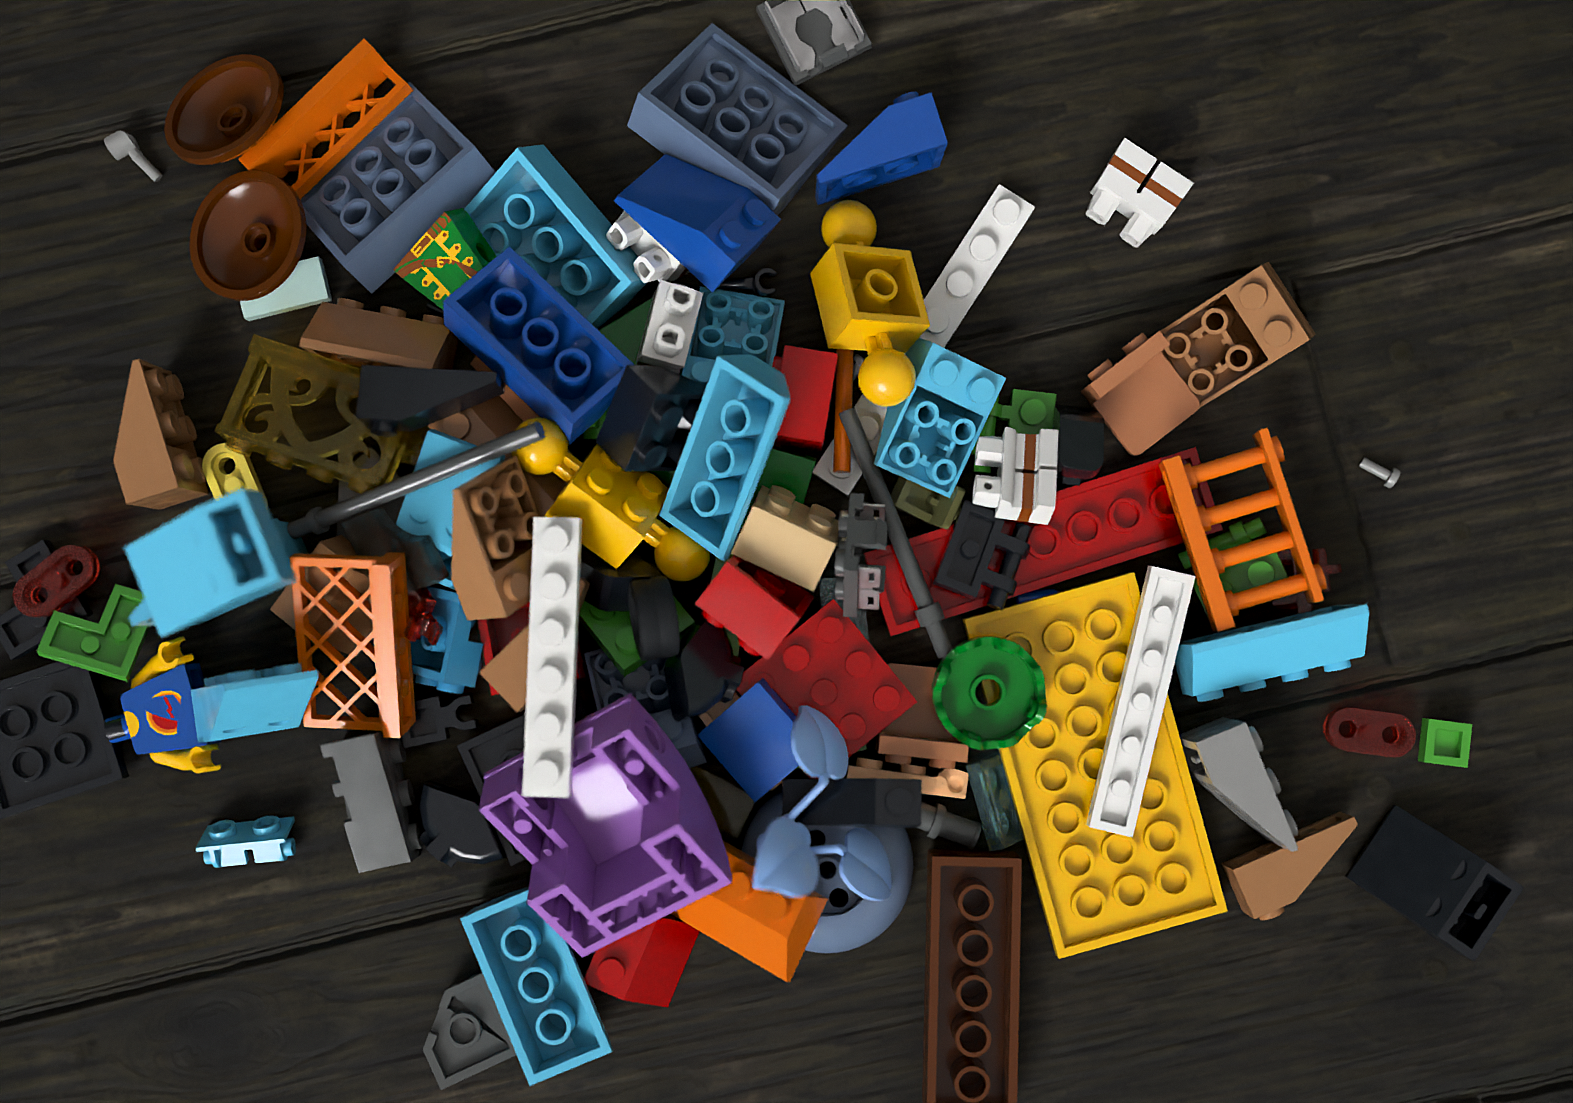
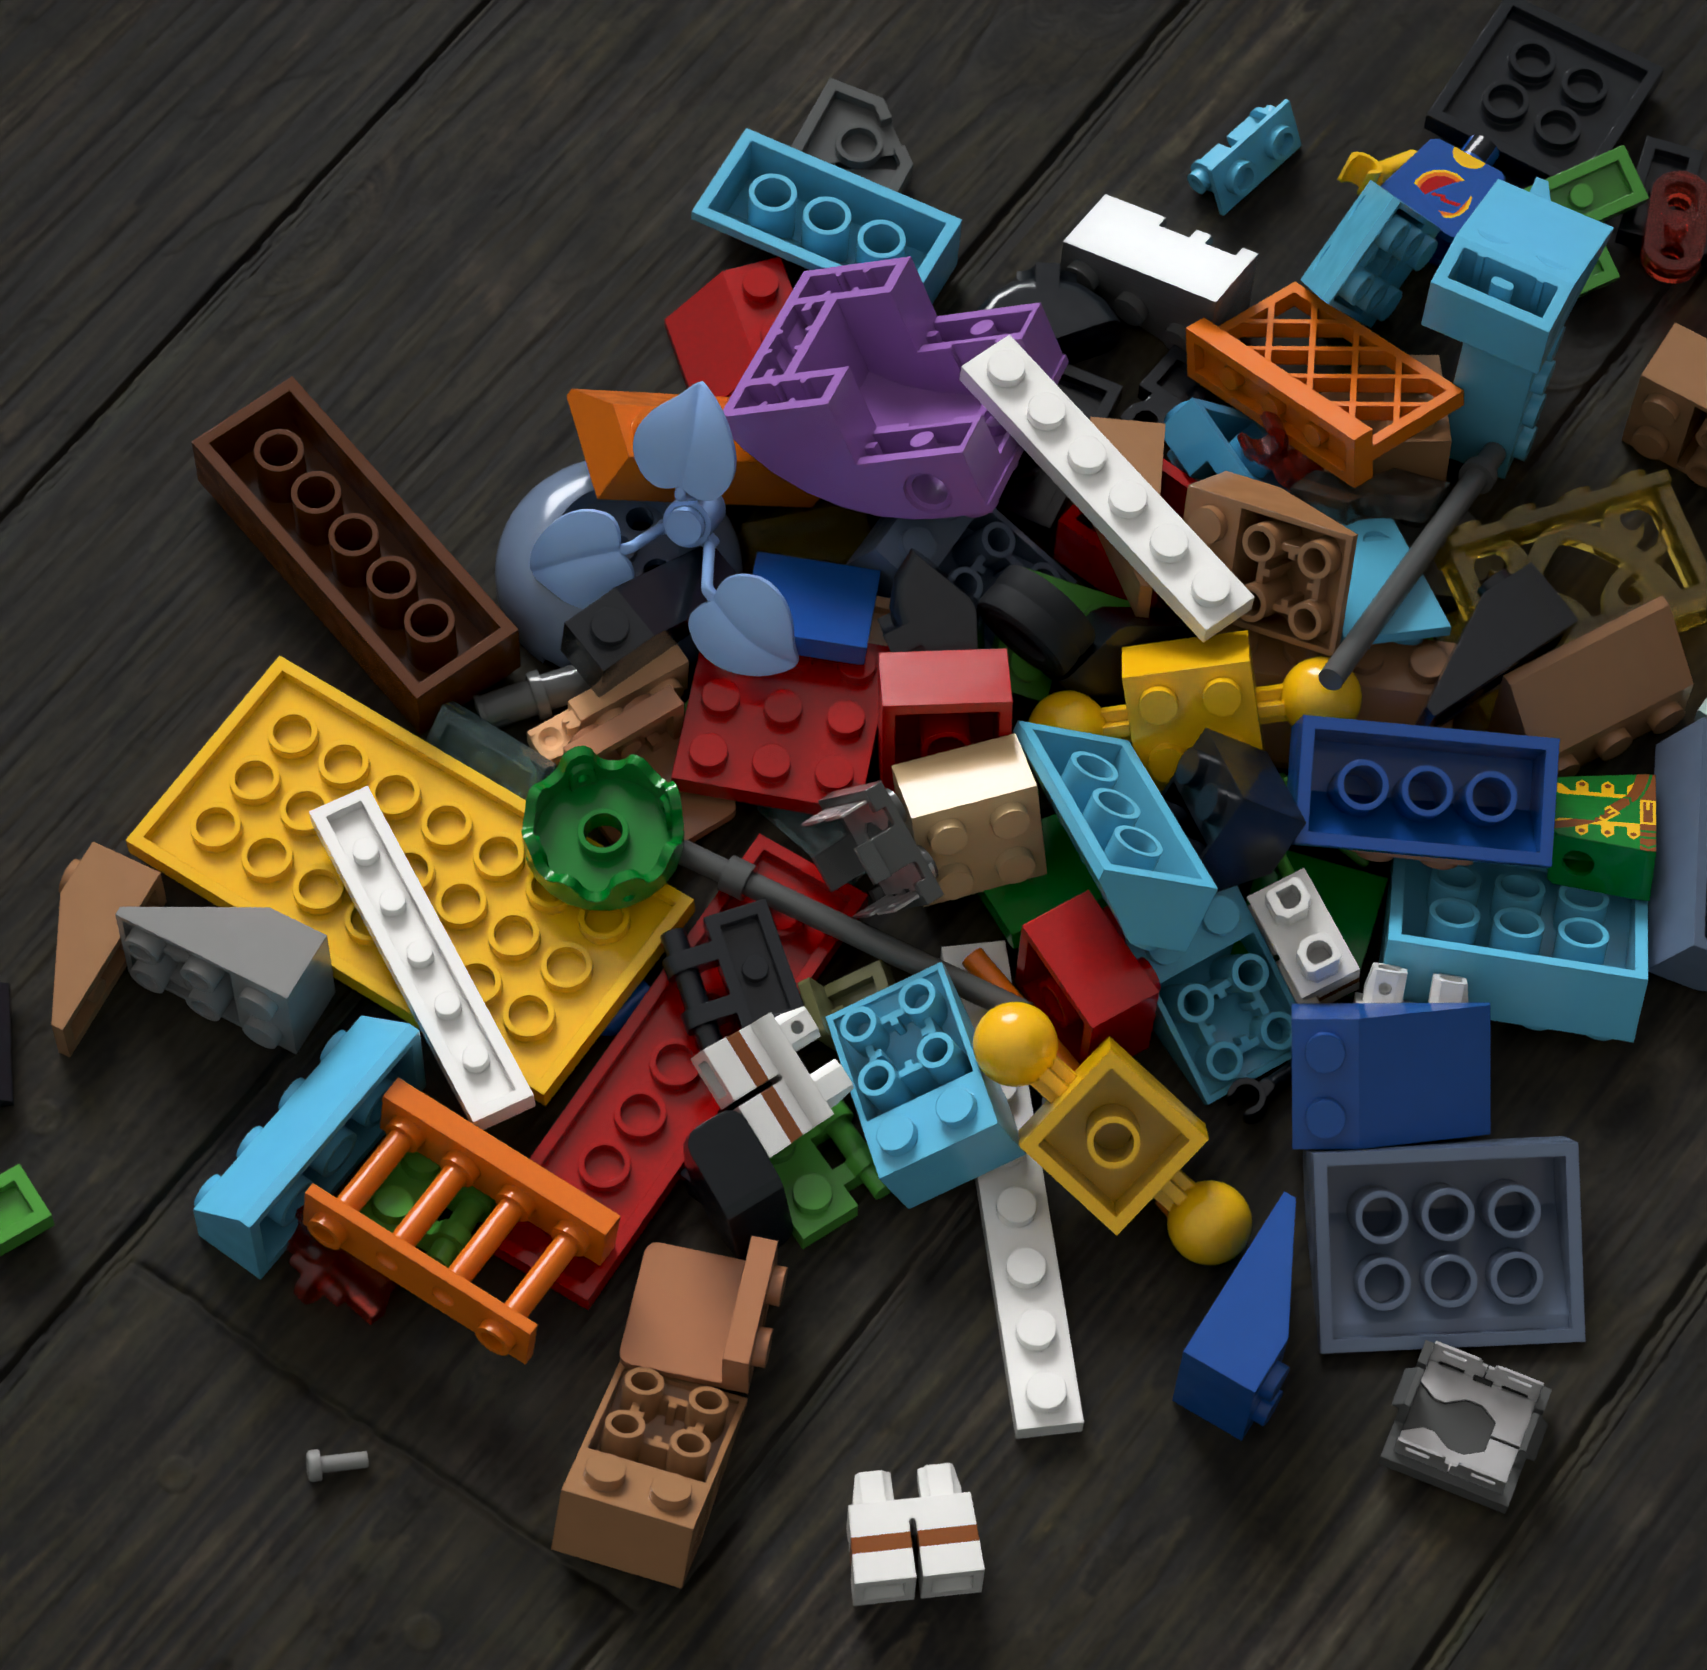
camera: 140 degrees right, 25 degrees down
light yellow plate [202,443,268,507] -> none
clear red plate [1323,707,1416,758] -> none

